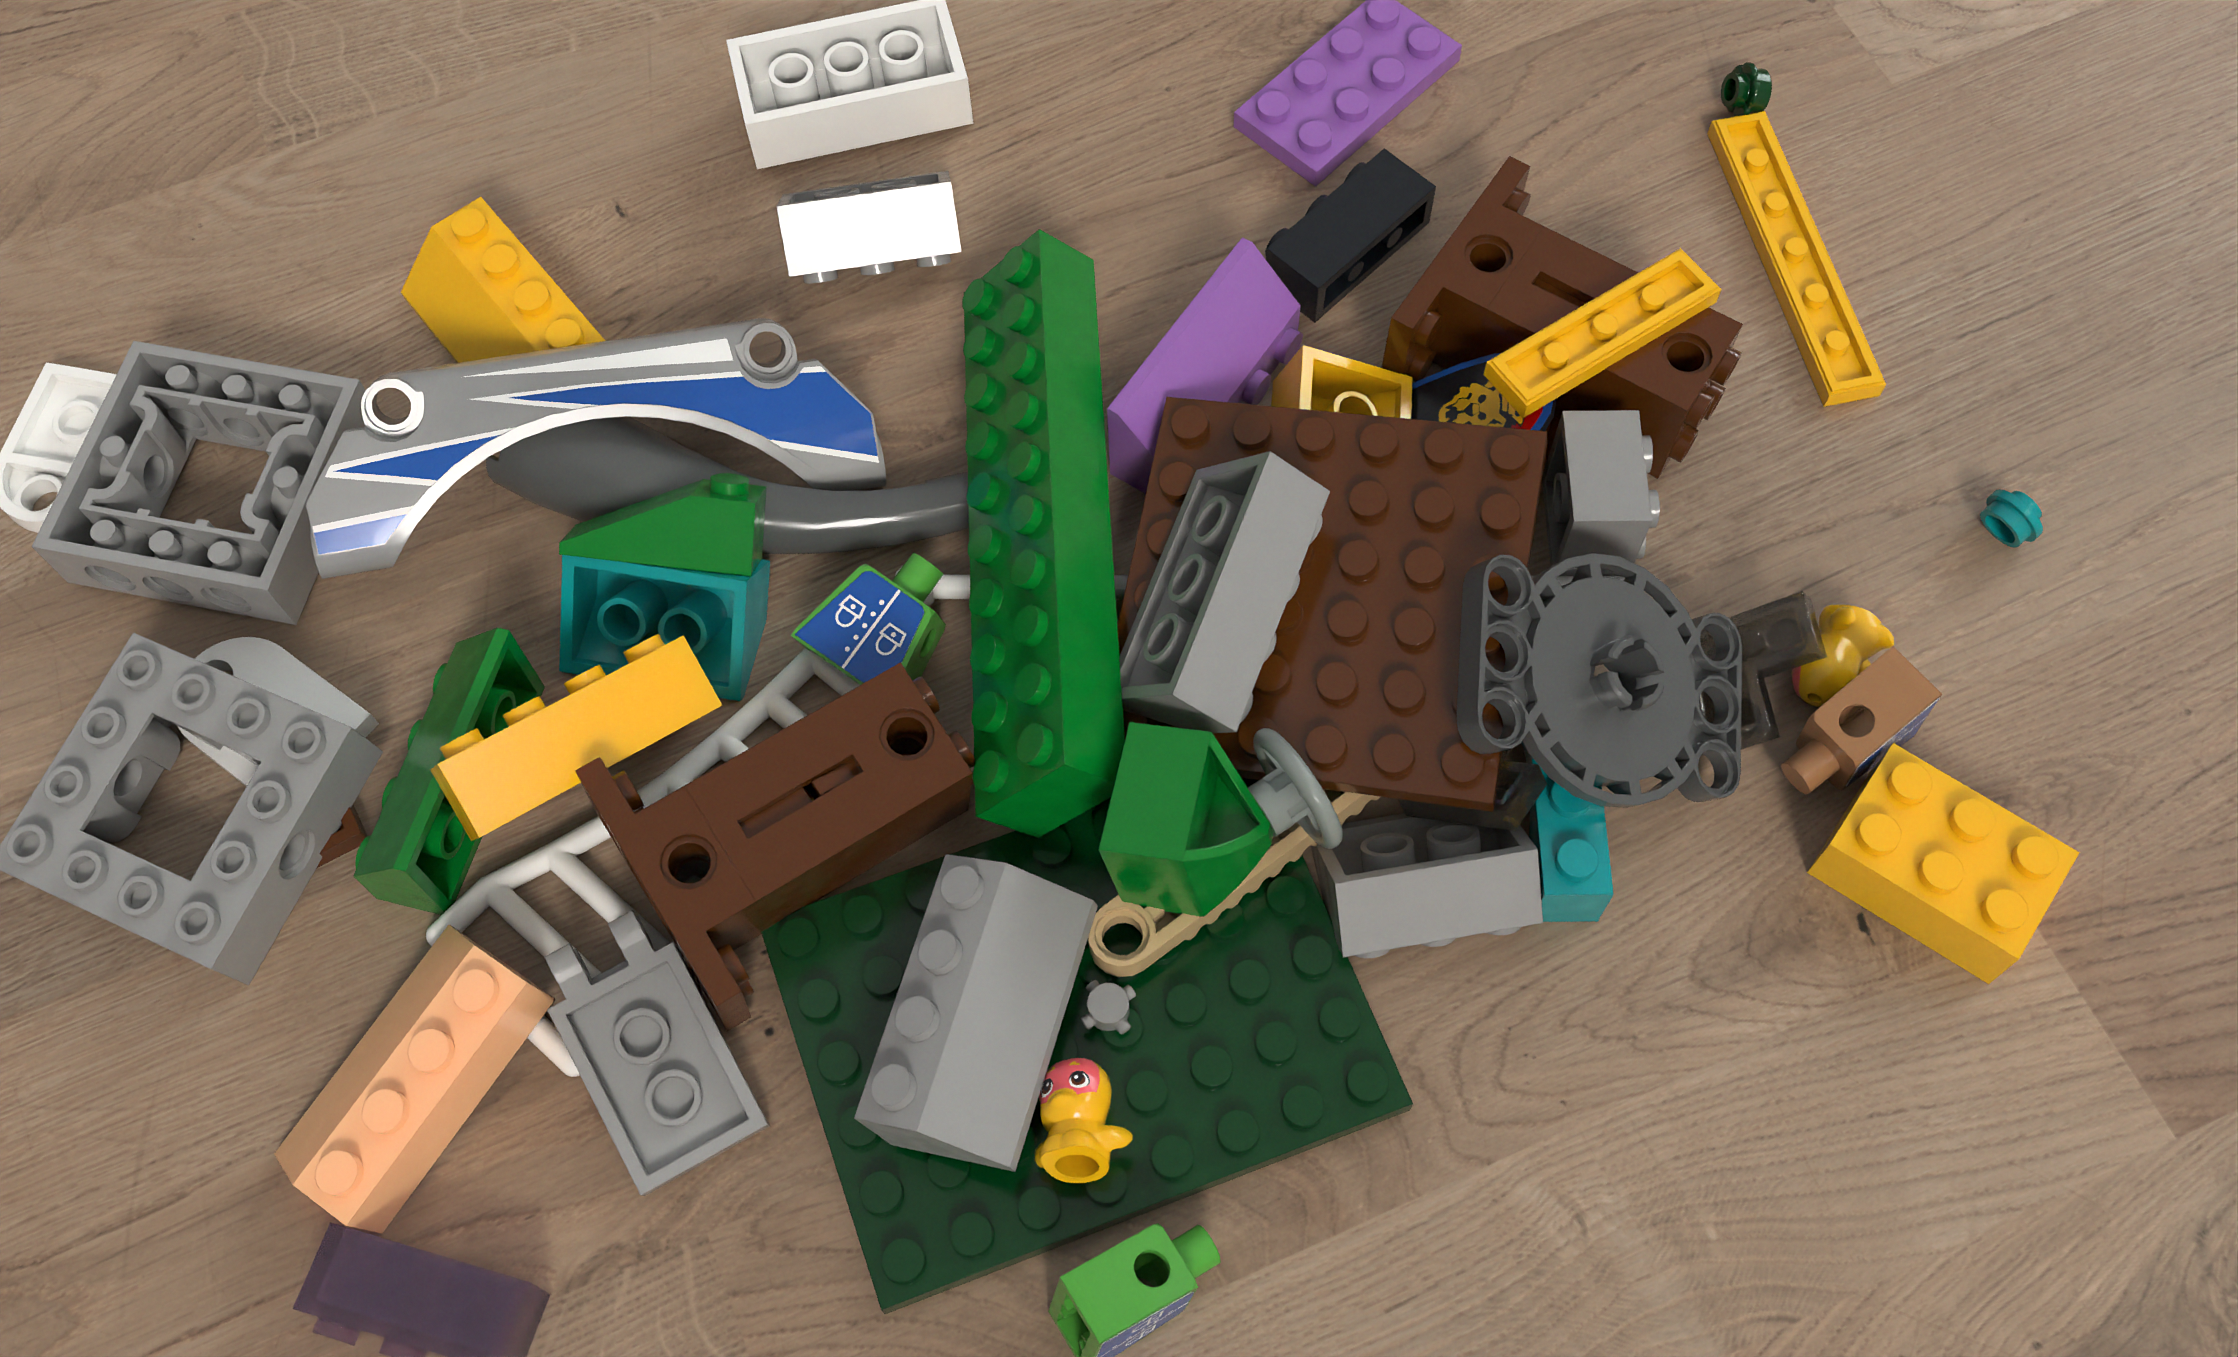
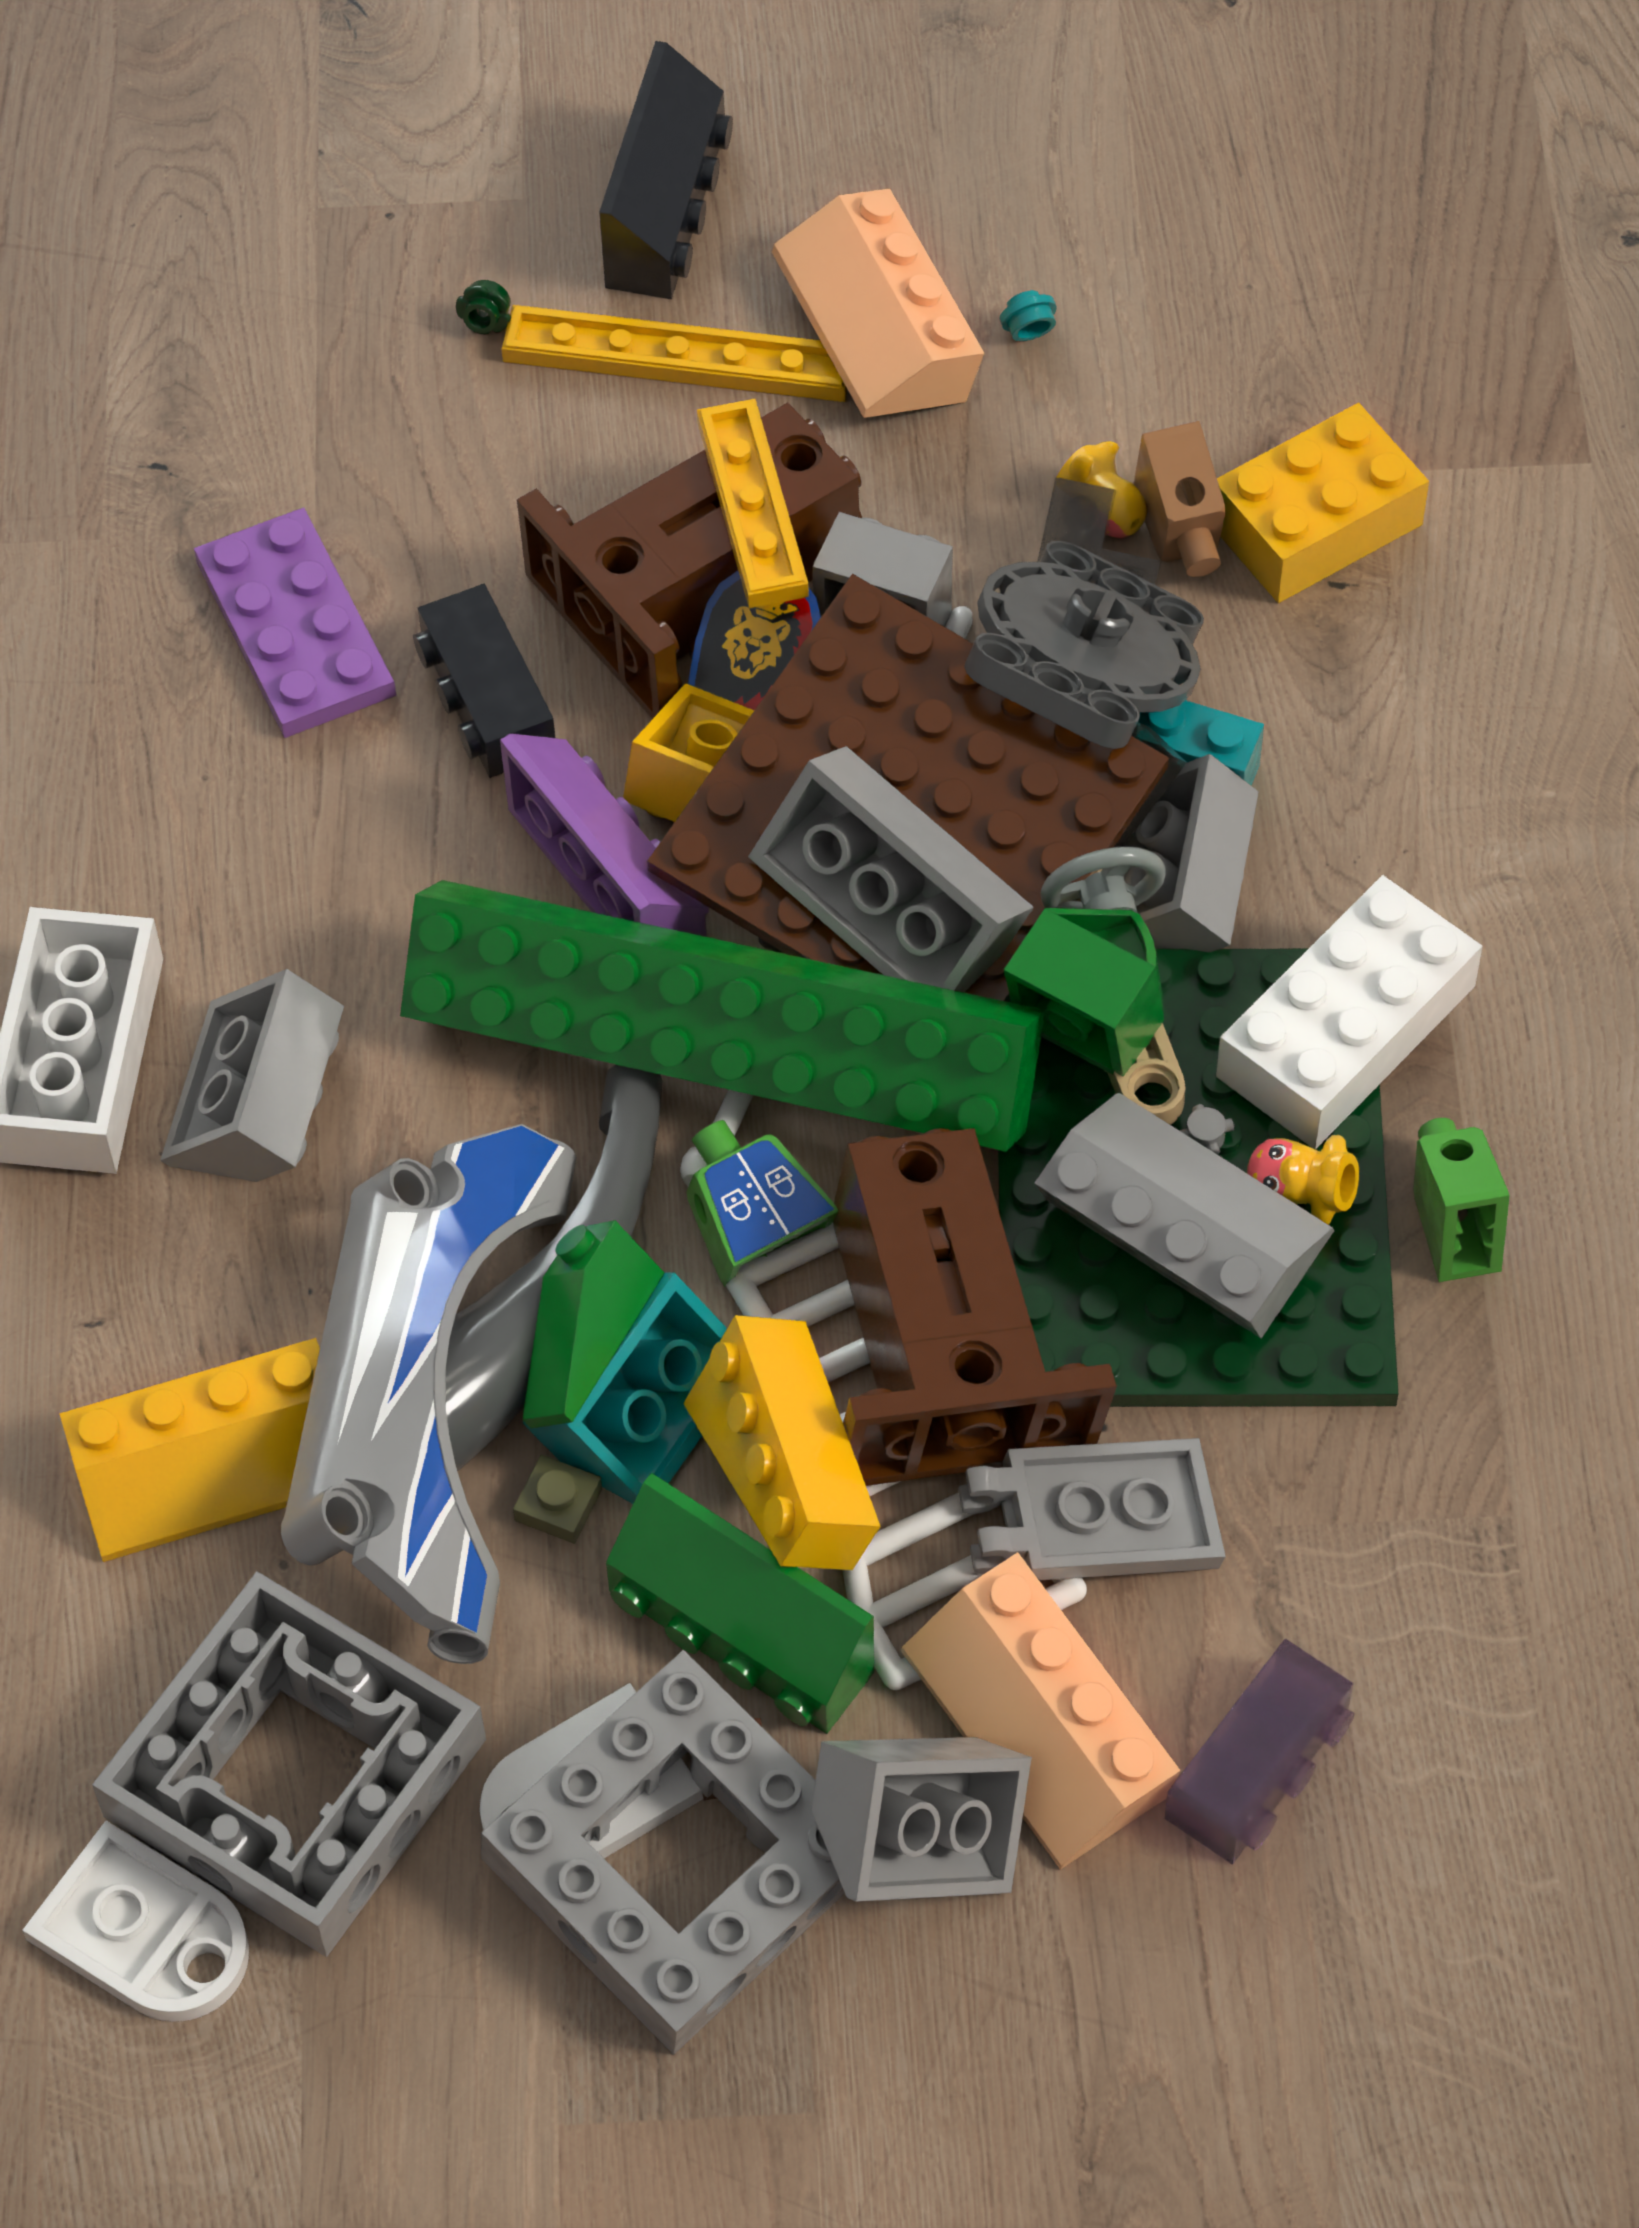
camera: 70 degrees left, 5 degrees down
none -> olive plate [513,1454,602,1544]
none -> black slope [599,41,733,299]
none -> light nougat slope [772,189,984,418]
none -> light grey slope [811,1737,1032,1902]
none -> white brick [1216,875,1483,1150]

